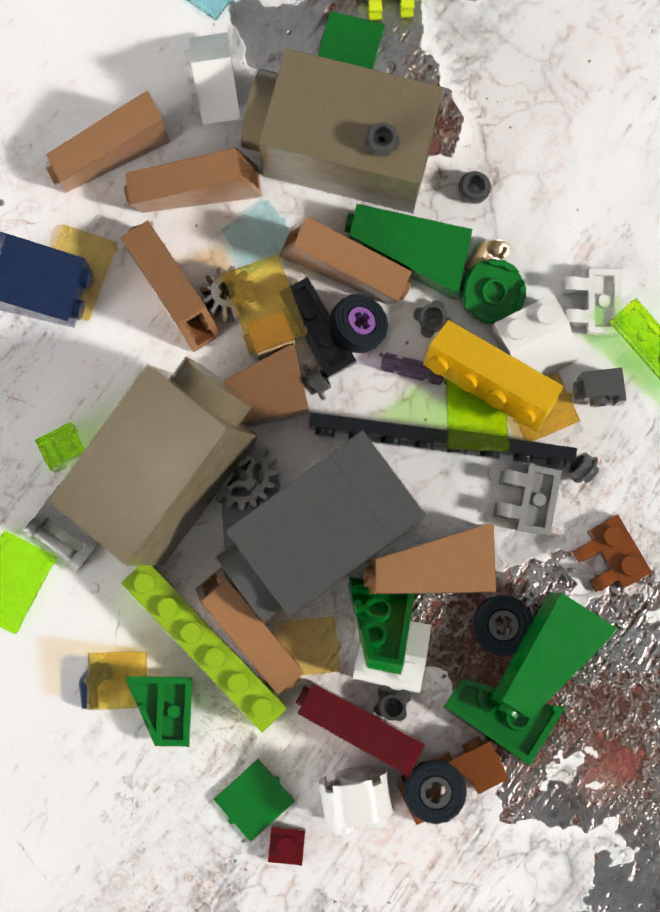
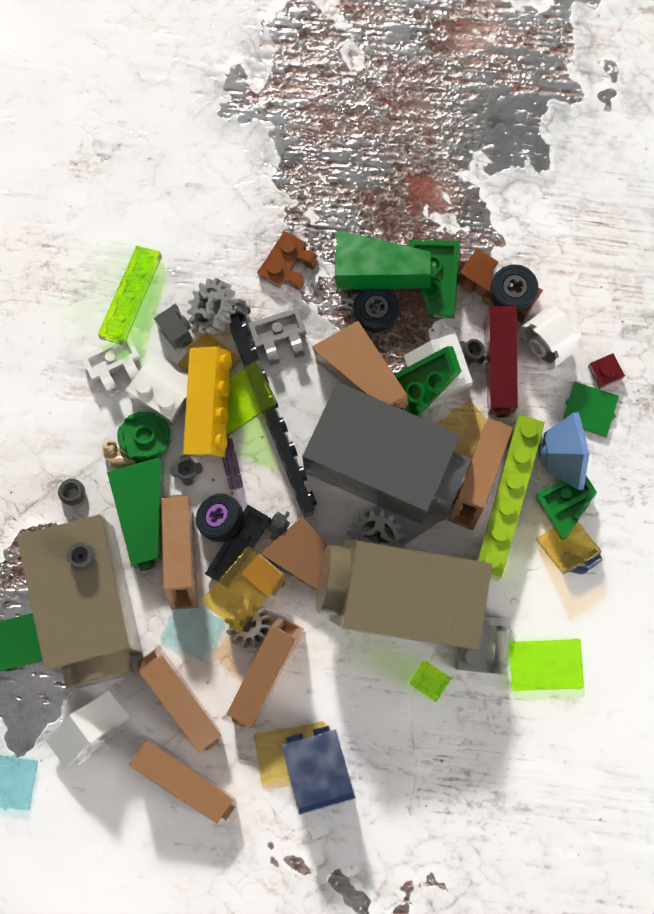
camera: 120 degrees left, 5 degrees down
none -> light grey gear [187,278,237,336]
none -> medium blue slope [538,412,590,490]

